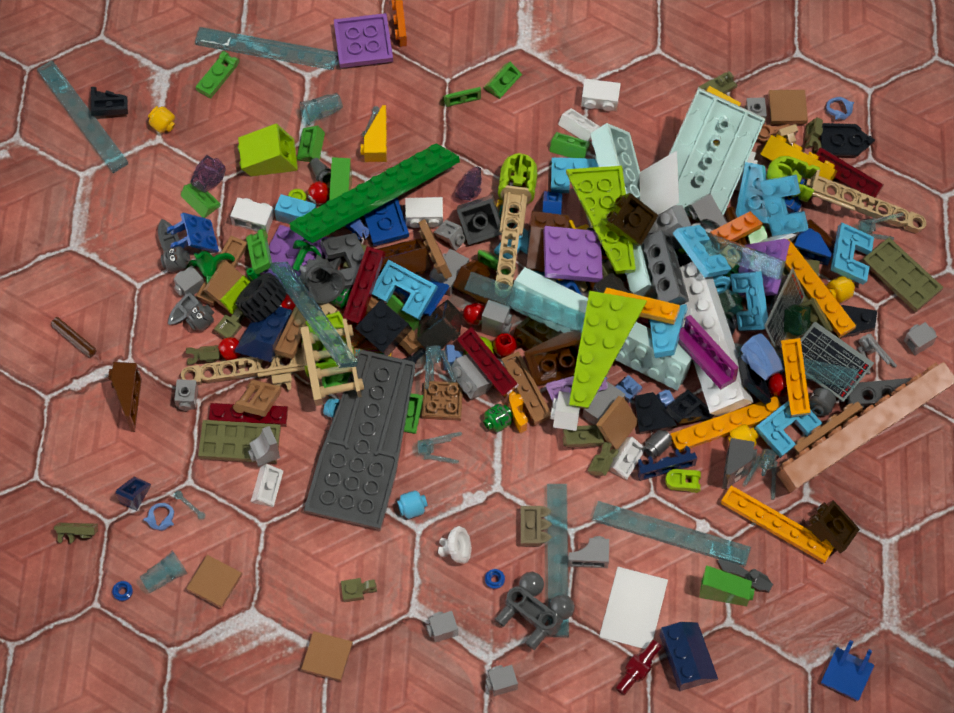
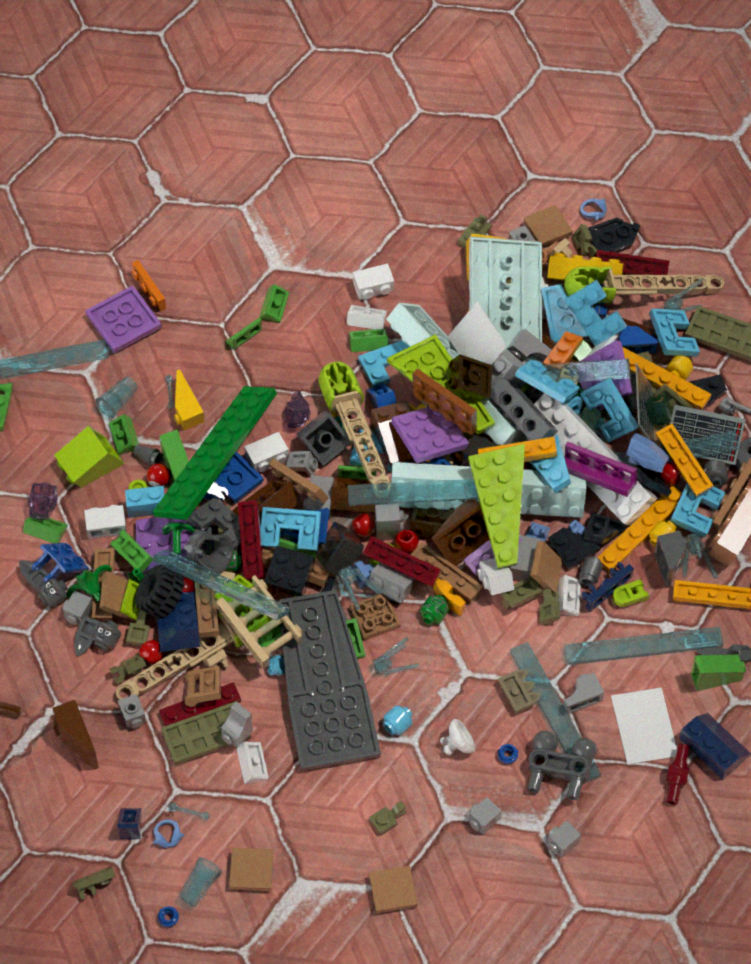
camera: 25 degrees left, 5 degrees down
none -> dark orange plate [412,368,477,435]

